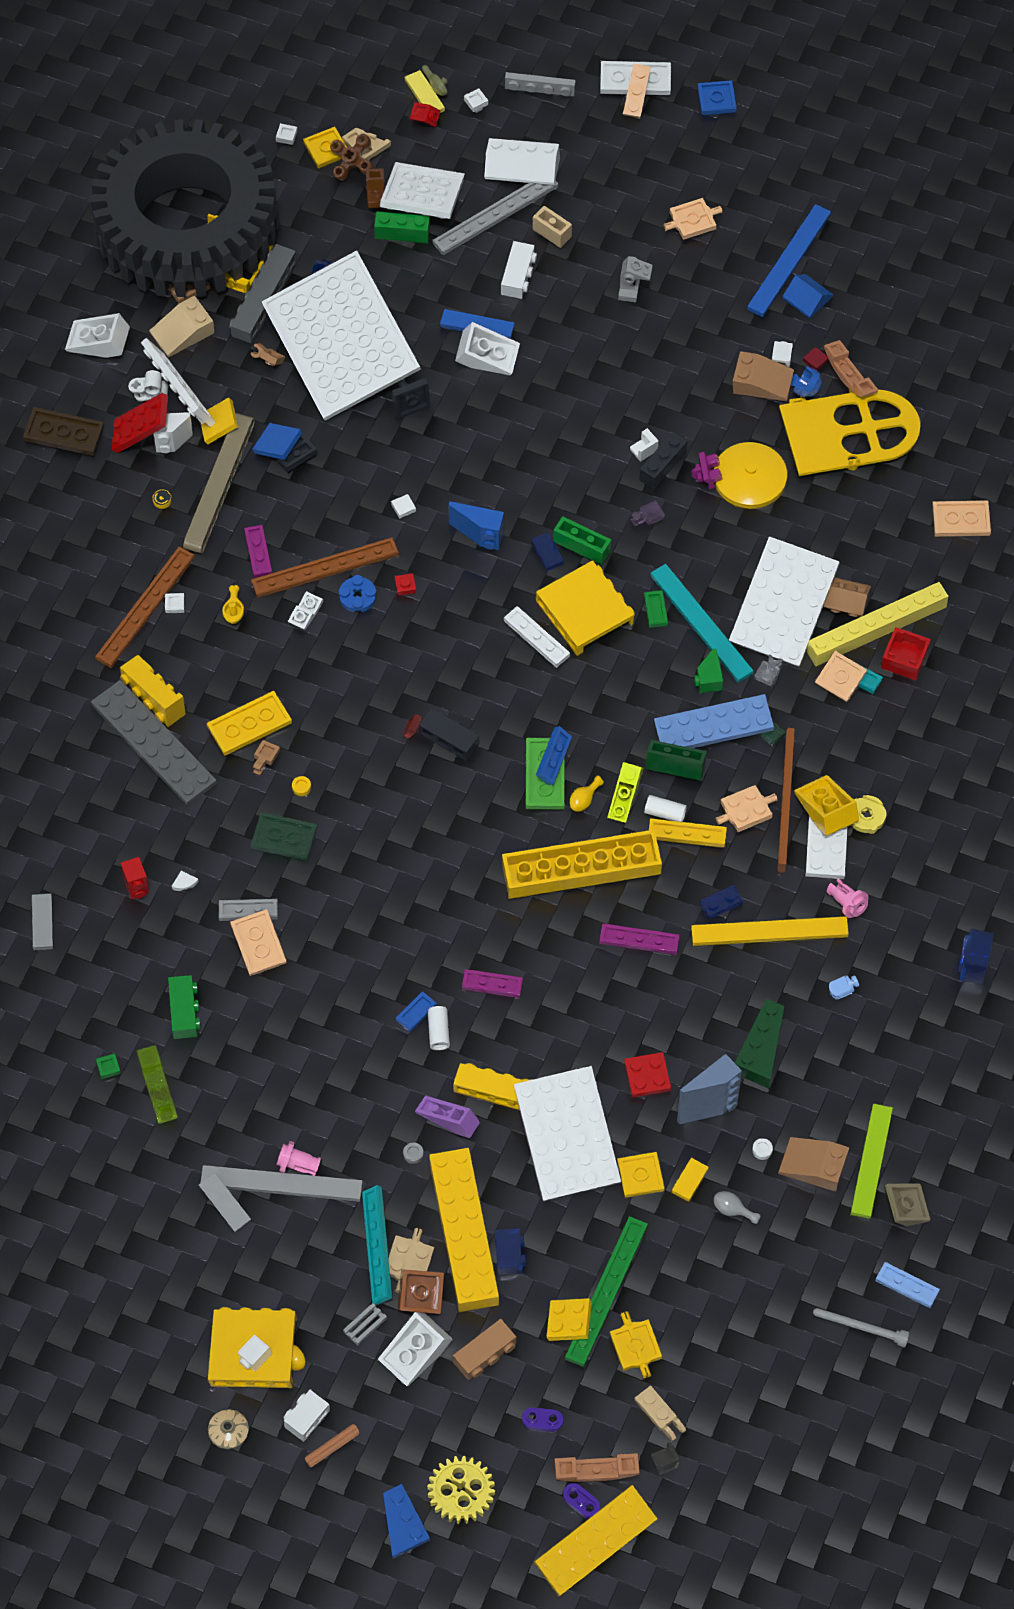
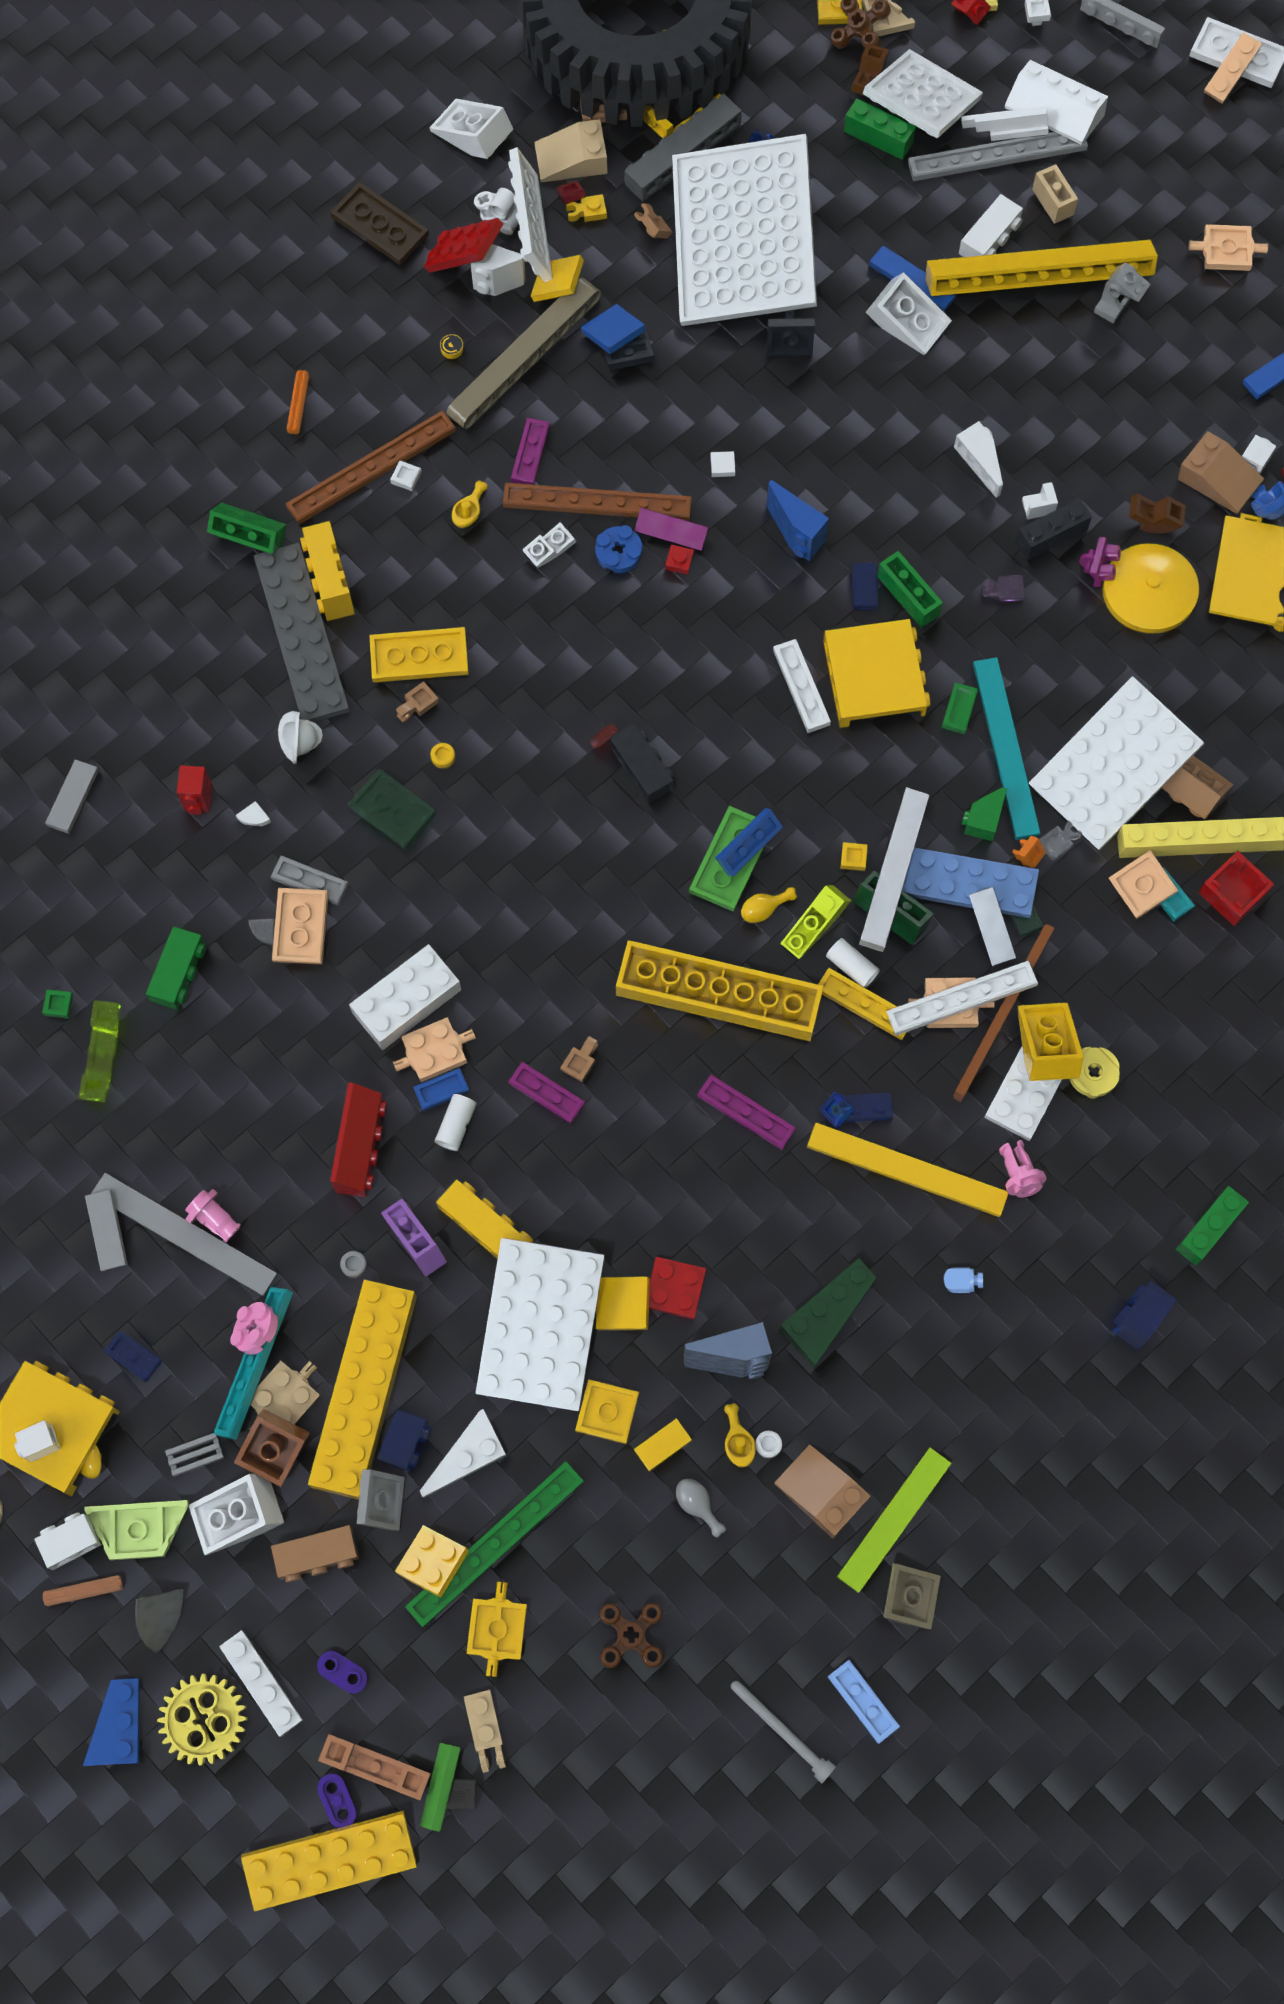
camera: 25 degrees right, 10 degrees up
none -> yellowish green wing [85,1500,189,1560]
none -> clear blue plate [104,1330,162,1382]
none -> flat silver shield [135,1588,184,1653]
none -> green brick [207,503,287,554]
none -> white plate [219,1630,303,1737]
none -> bright pink plate [230,1302,278,1355]
none -> clear tile [249,919,274,945]
none -> white helmet [278,711,323,764]
none -> orange axle [287,370,309,435]
none -> red slope [330,1082,387,1197]
none -> white brick [349,944,461,1050]
none -> light grey plate [357,1470,405,1531]
none -> light nougat plate [393,1017,476,1083]
none -> white wing [420,1409,506,1498]
none -> bright green tile [420,1743,460,1832]
none -> dark red tile [556,181,586,205]
none -> medium nougat plate [560,1036,598,1082]
none -> yellow plate [566,194,607,222]
none -> yellow tile [596,1277,650,1331]
none -> reddish brown gear [599,1603,663,1669]
none -> magenta tile [635,508,709,551]
none -> yellow piece [724,1403,756,1467]
none -> clear blue tile [819,1091,854,1128]
none -> yellow plate [840,842,867,871]
none -> tile [859,787,929,952]
none -> white tile [887,961,1038,1036]
none -> yellow brick [925,240,1158,296]
none -> white slope [954,421,1003,498]
none -> white piece [962,106,1049,141]
none -> tile [969,887,1016,966]
none -> orange tile [1012,836,1046,868]
none -> reddish brown brick [1129,493,1186,534]
none -> green brick [1175,1186,1249,1266]

